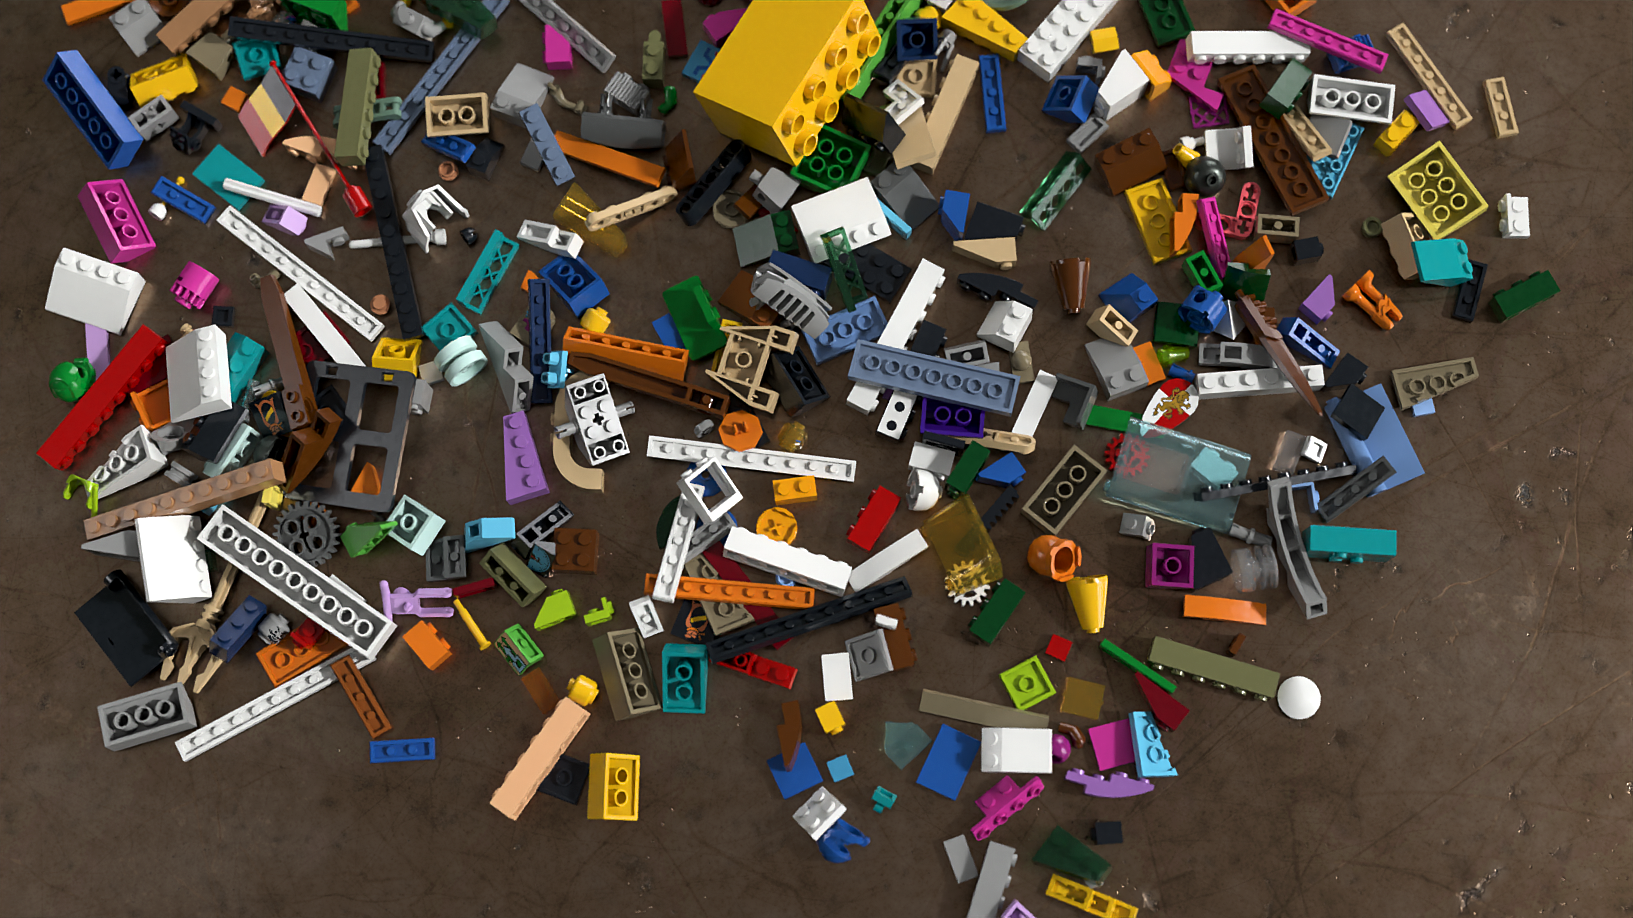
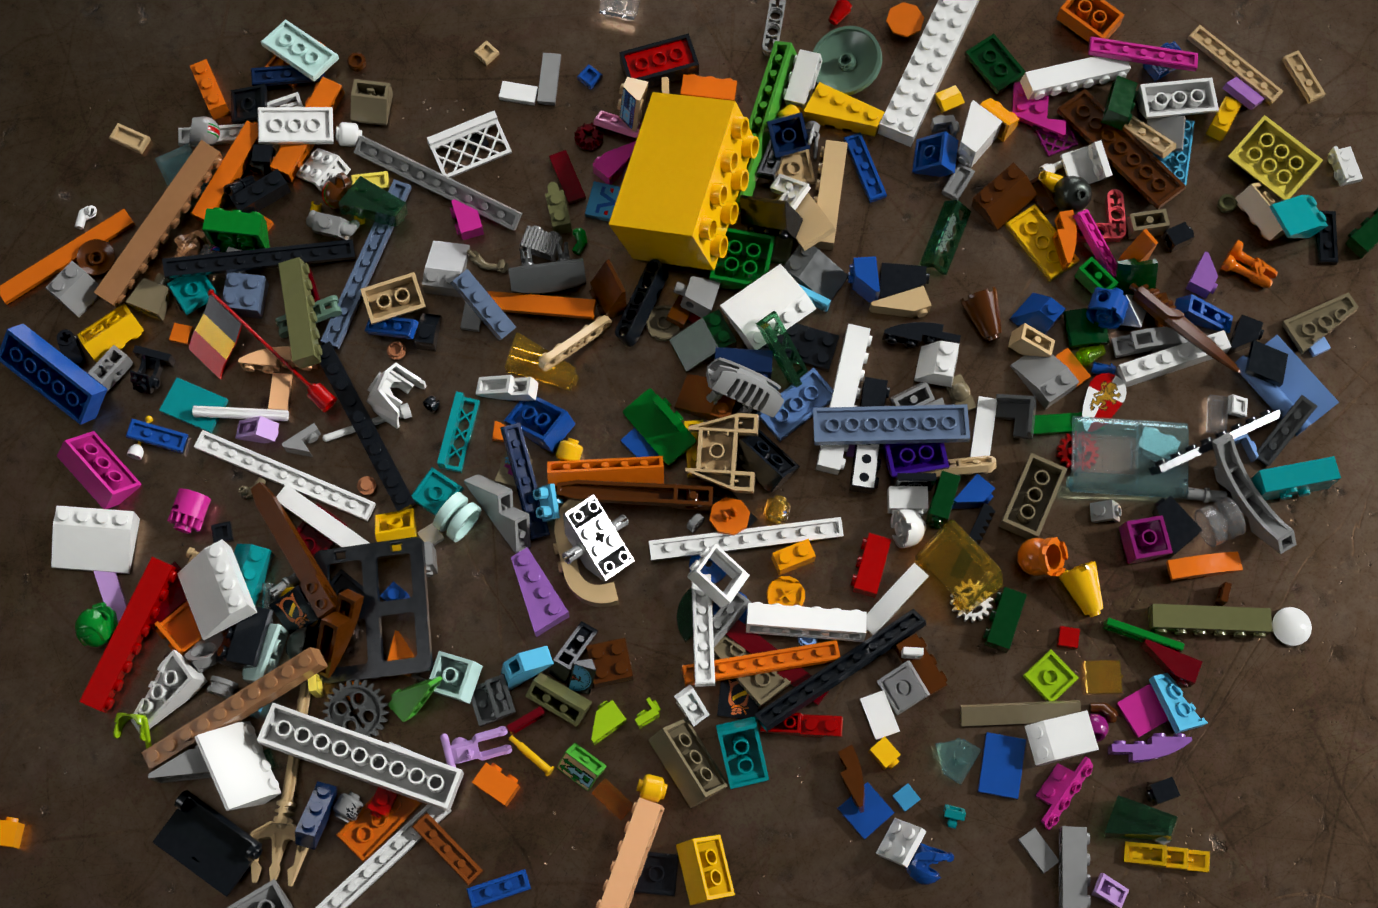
camera: 20 degrees left, 5 degrees down
none -> blue brick [380,581,410,601]

